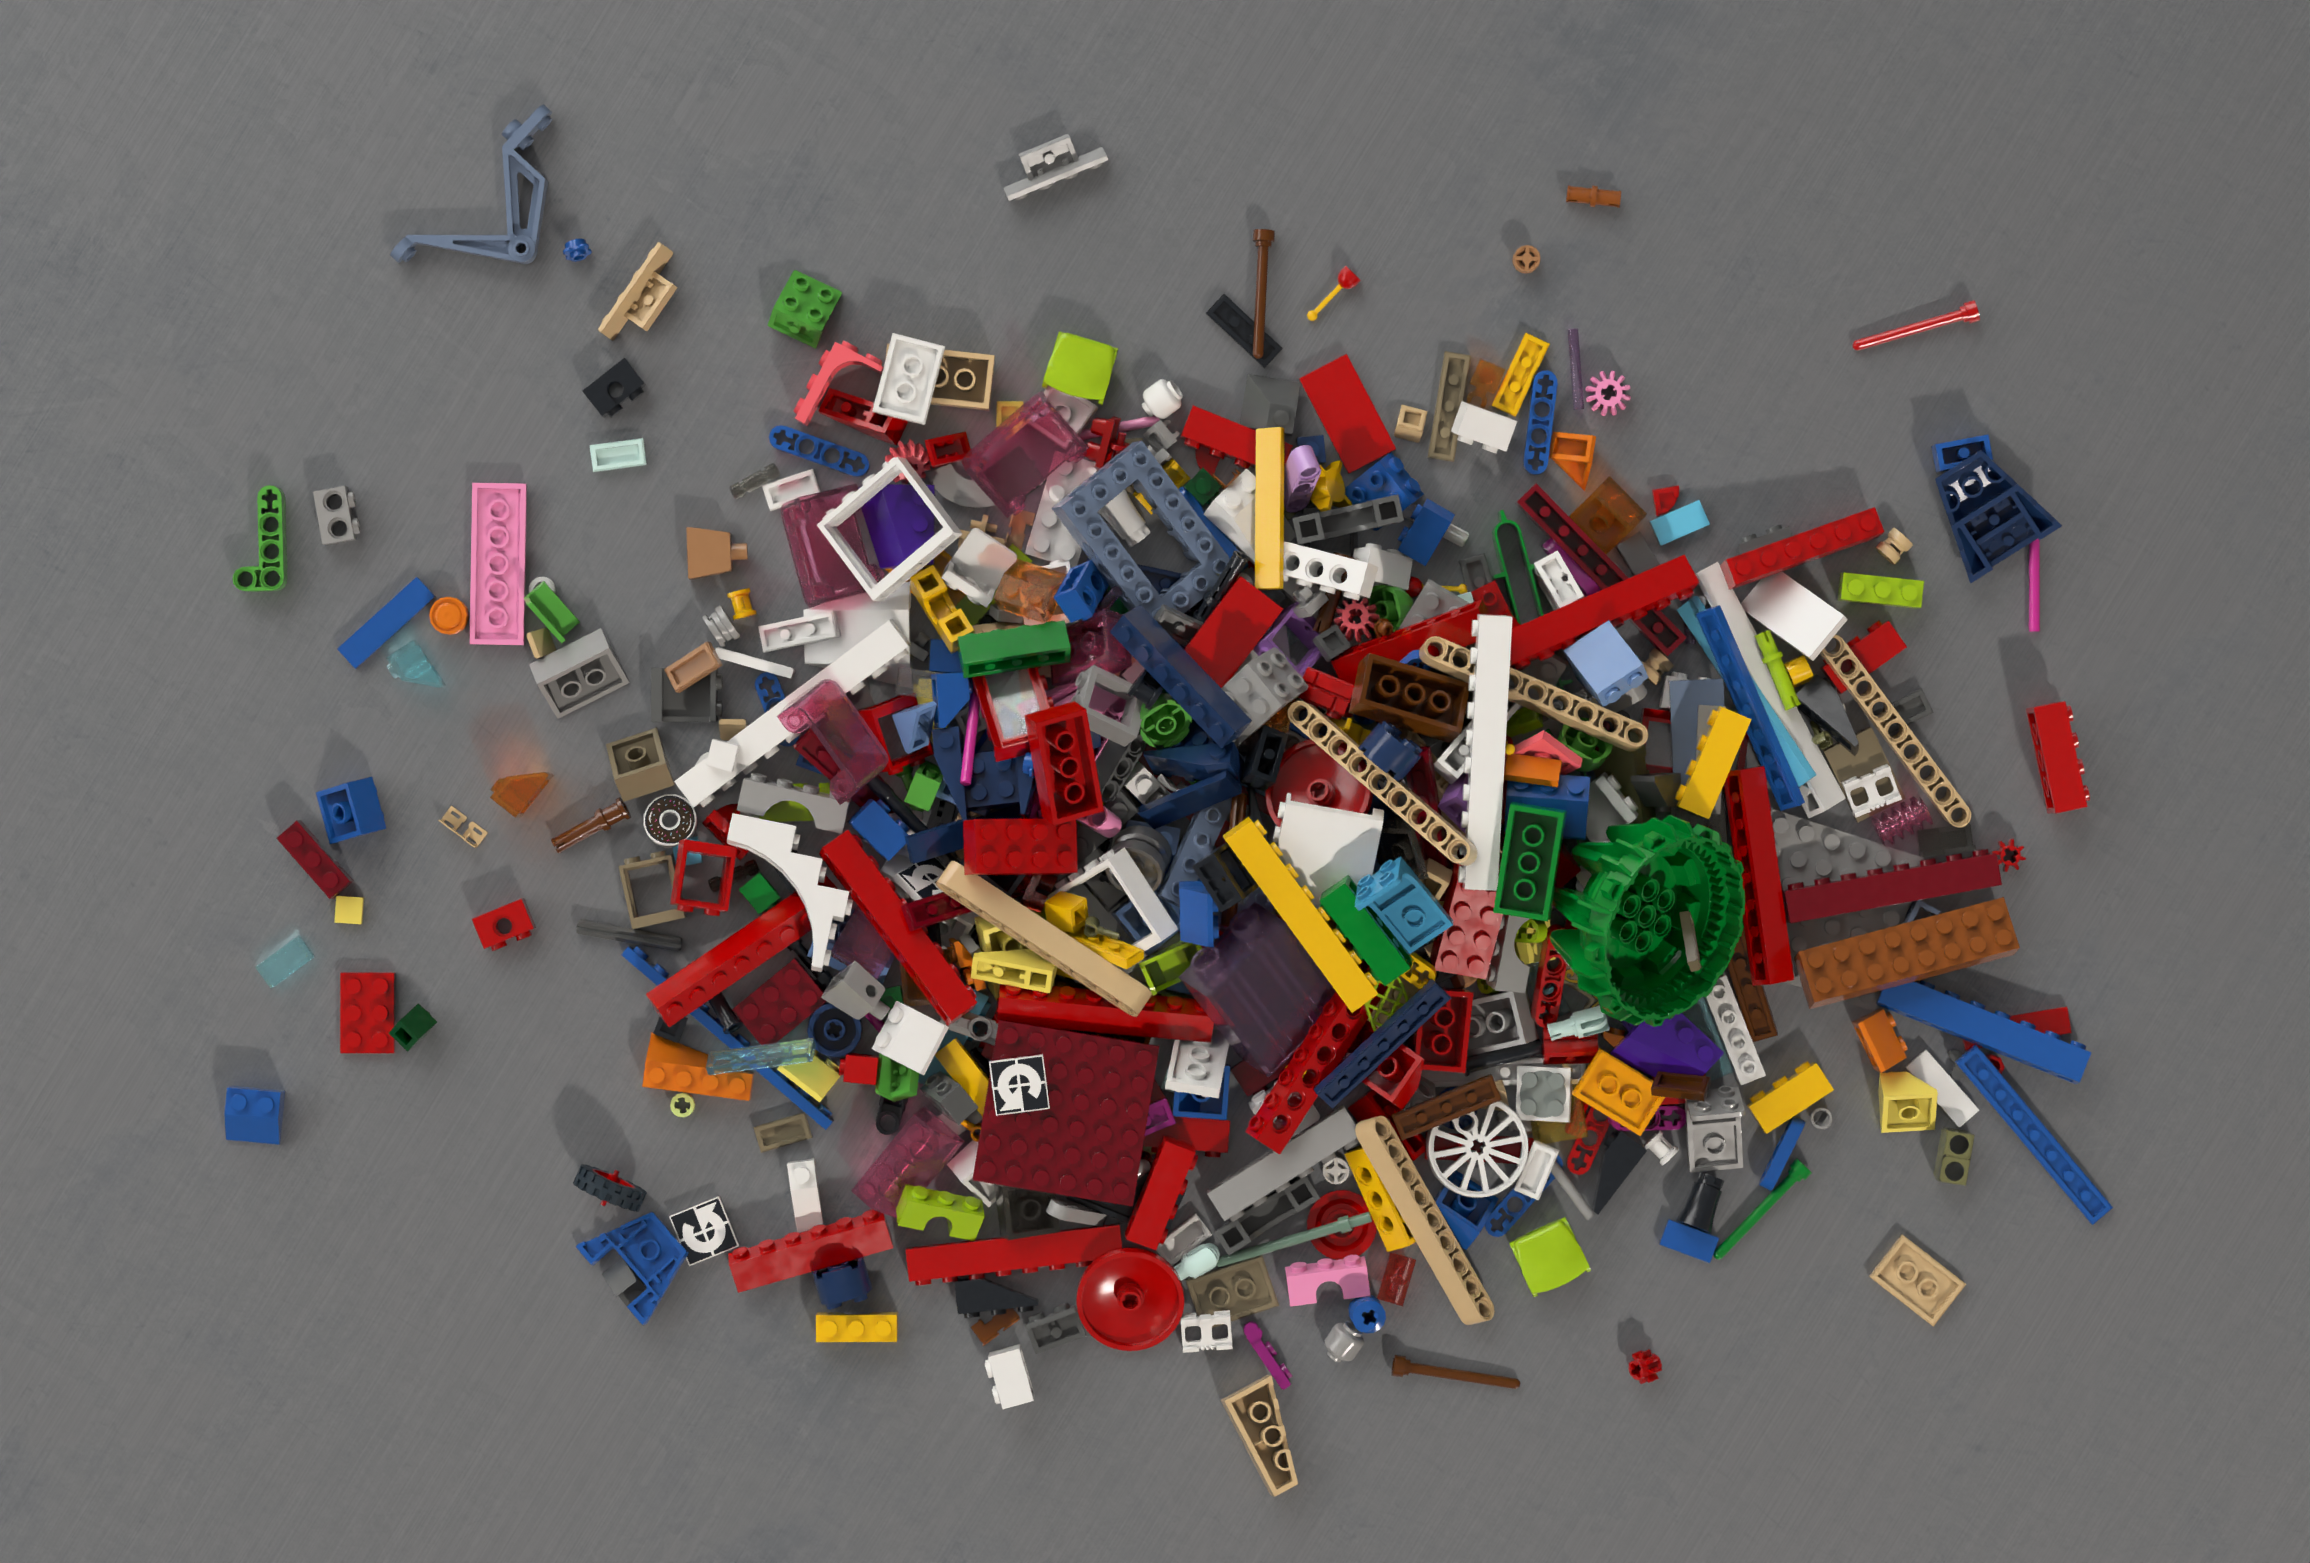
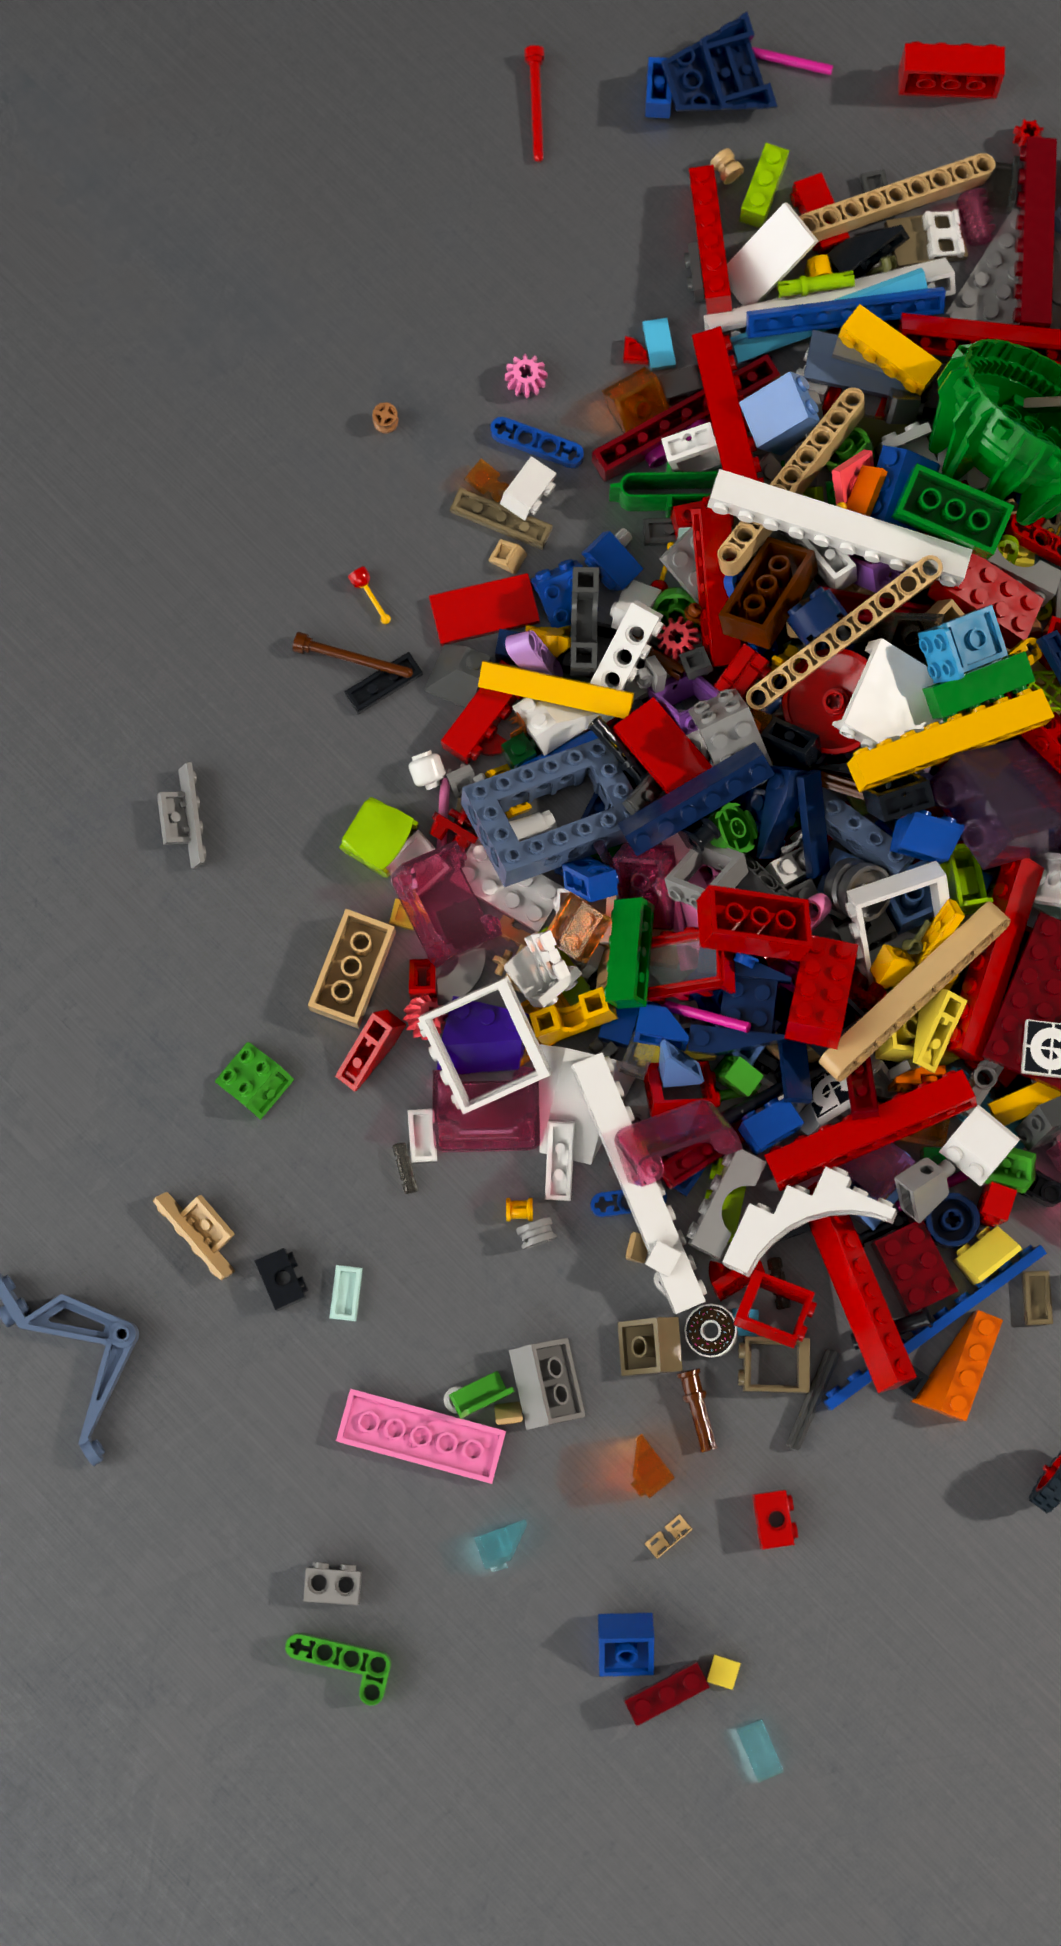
camera: 75 degrees left, 10 degrees down
blue slope [224,1086,285,1145] -> none
blue tile [337,577,436,669] -> none
red plate [340,972,395,1053] -> none
dark green brick [389,1003,437,1052] -> none
orange wheel [429,597,469,635] -> none
blue plate [563,239,592,261] -> none
dark grey panel [651,668,723,722] -> none
medium nougat tile [664,642,722,693] -> none
yellowish green bush [670,1093,695,1117] -> none
medium nougat torso [686,527,748,579] -> none
clear light blue tile [706,1038,816,1075] -> none
white tile [715,647,795,679] -> none
green brick [739,872,781,914] -> none
blue beam [769,425,870,477] -> none
coral bracket [793,340,884,427] -> none
white tile [872,333,945,425] -> none
yellow tile [1491,333,1550,417] -> none
orange slope [1549,432,1596,491] -> none
dark orange pin [1566,185,1621,208] -> none
clear purple bar [1567,329,1584,410] -> none
none -> white piece [524,930,570,982]

